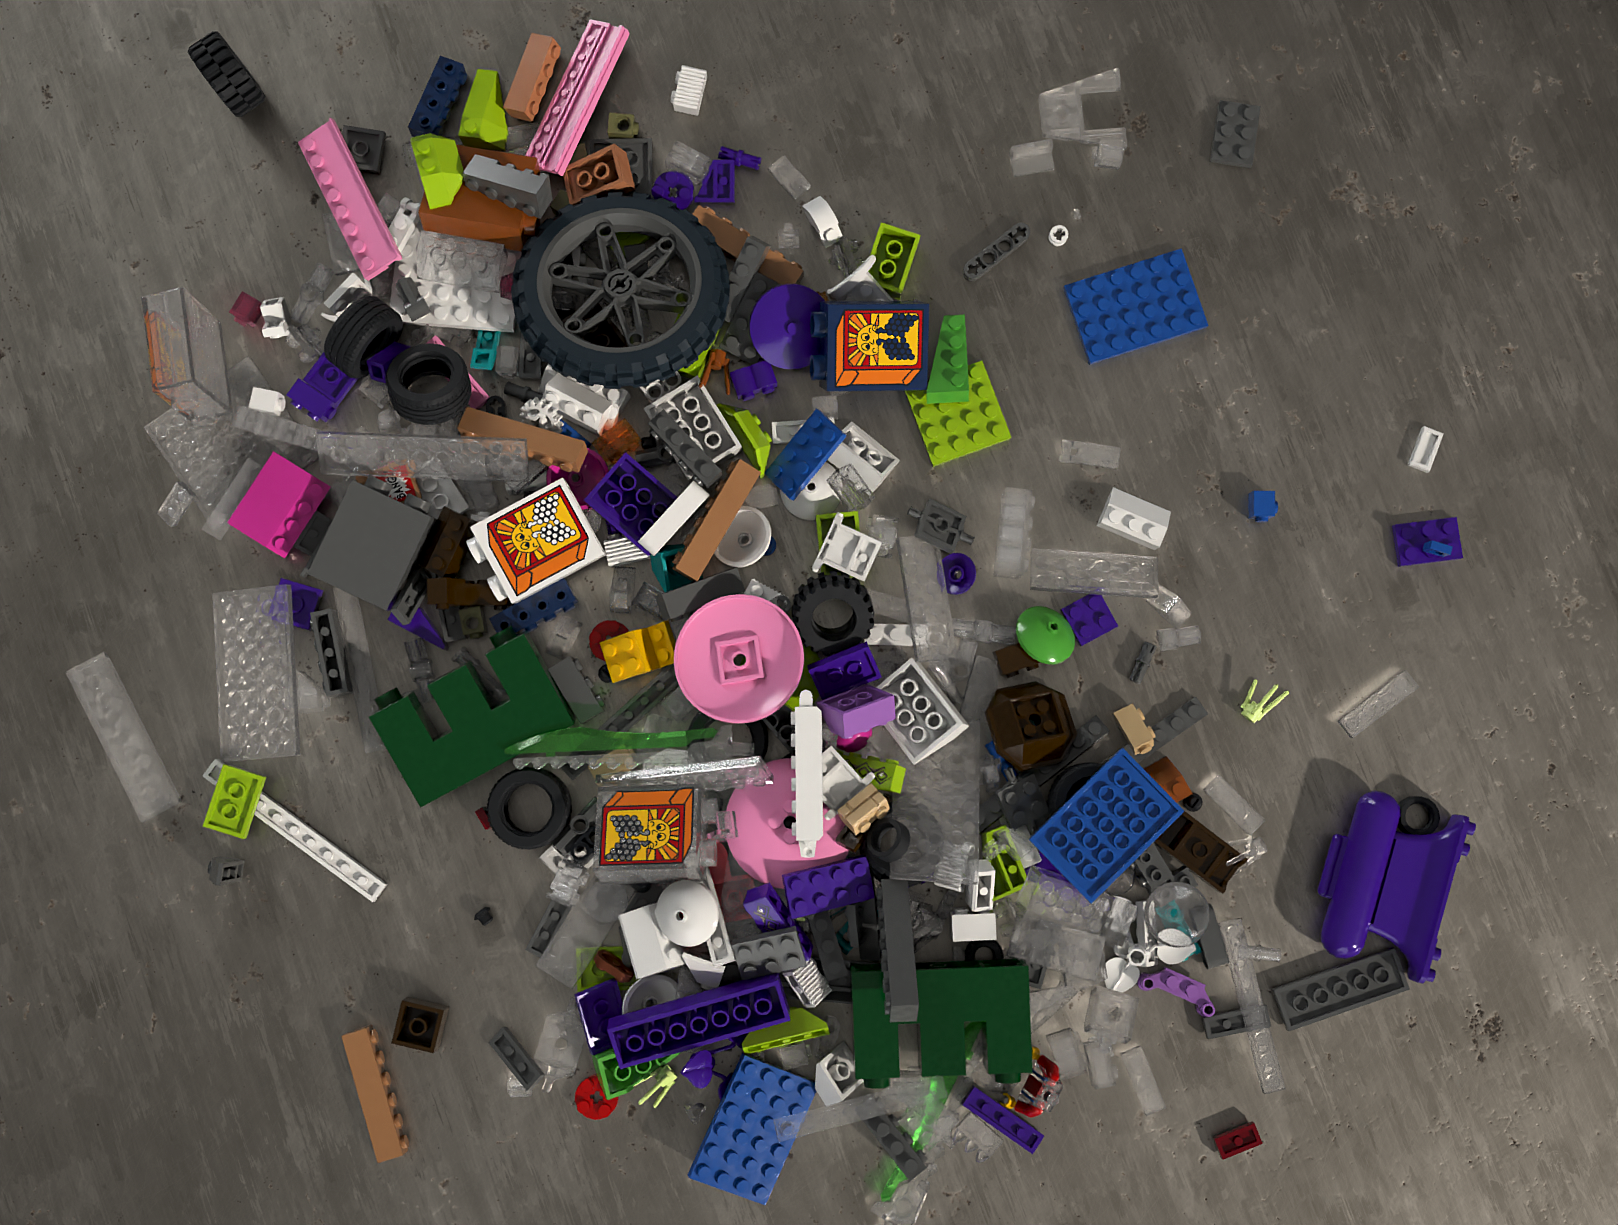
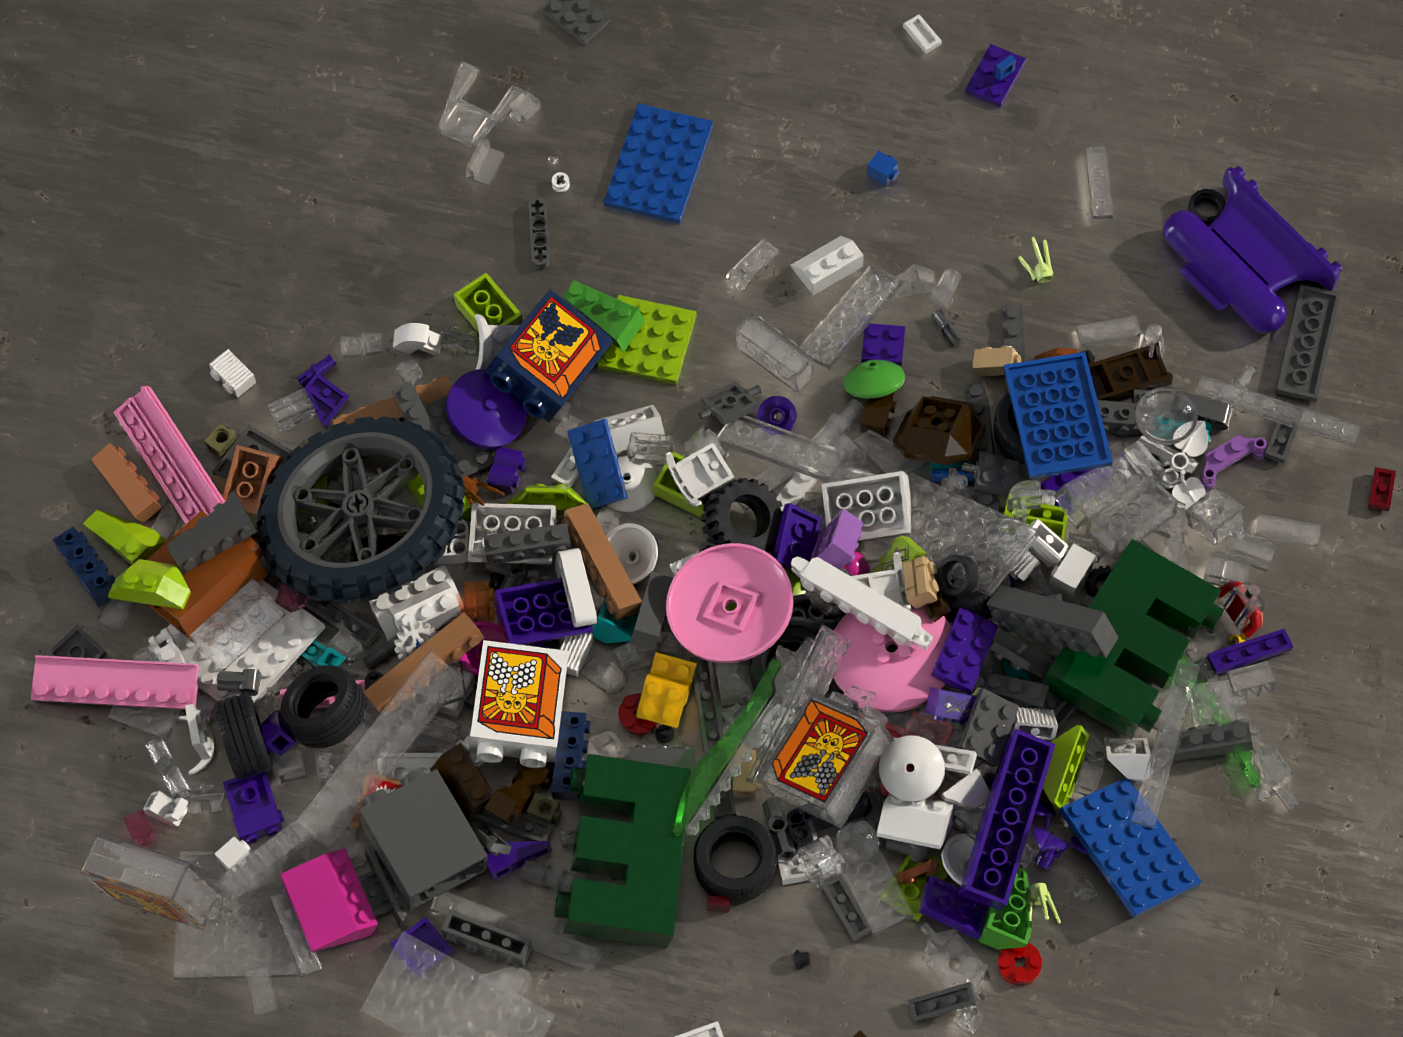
camera: 50 degrees left, 20 degrees down
dark purple plate [651,171,694,210] -> none

